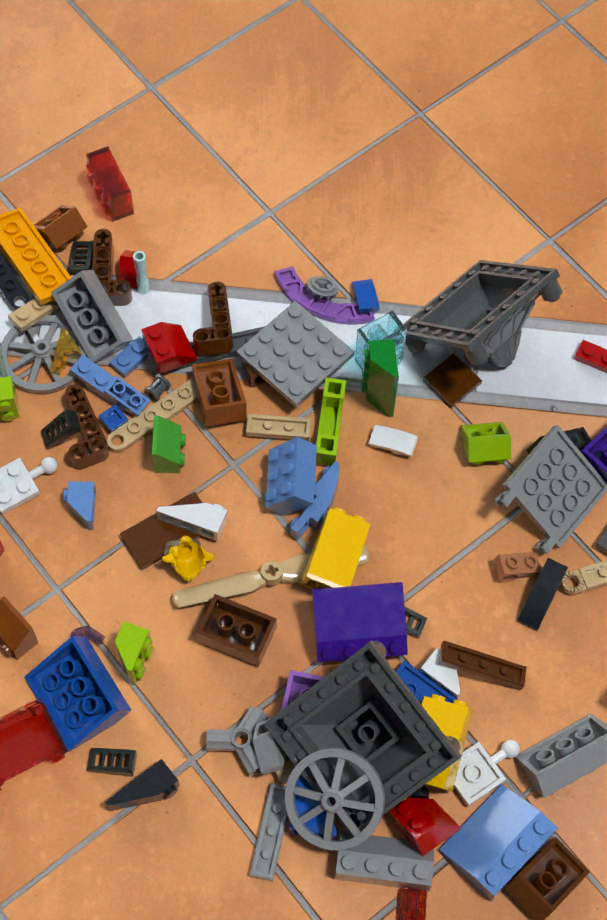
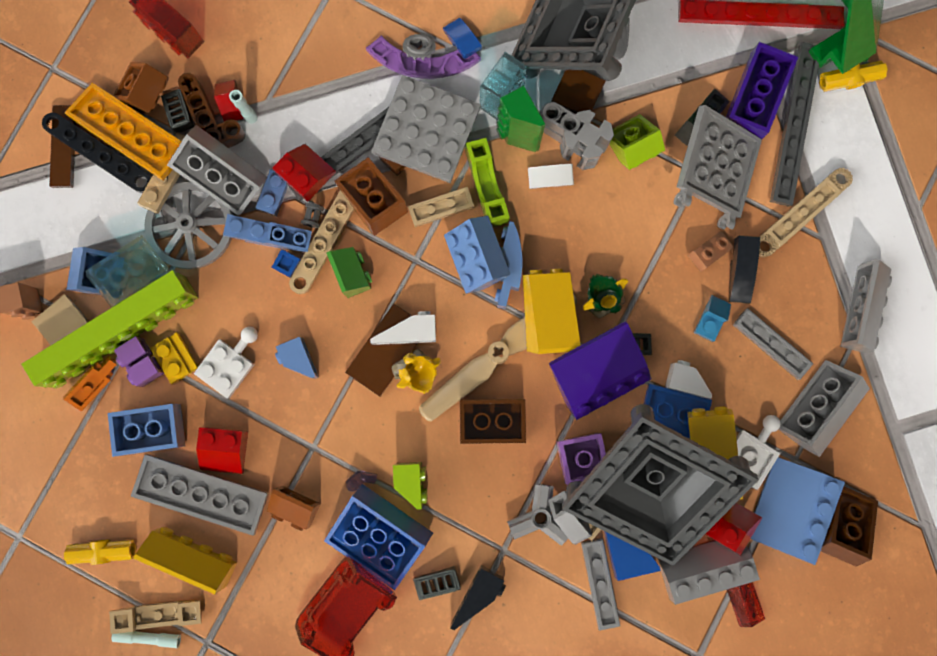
camera: 20 degrees left, 20 degrees up
pearl dark grey slope [41,409,81,449] -> none
clear yellow slope [51,328,81,375] -> none
reddish brown beam [65,384,109,470] -> none
reddish brown beam [193,282,234,356] -> none
light grey wheel [285,748,385,850] -> none
reddish brown tile [438,640,527,690] -> none
none -> light grey connector [541,102,614,170]
none -> dark green hair [583,274,628,318]
none -> dark azure slope [693,295,731,342]
none -> light grey tile [733,308,813,380]

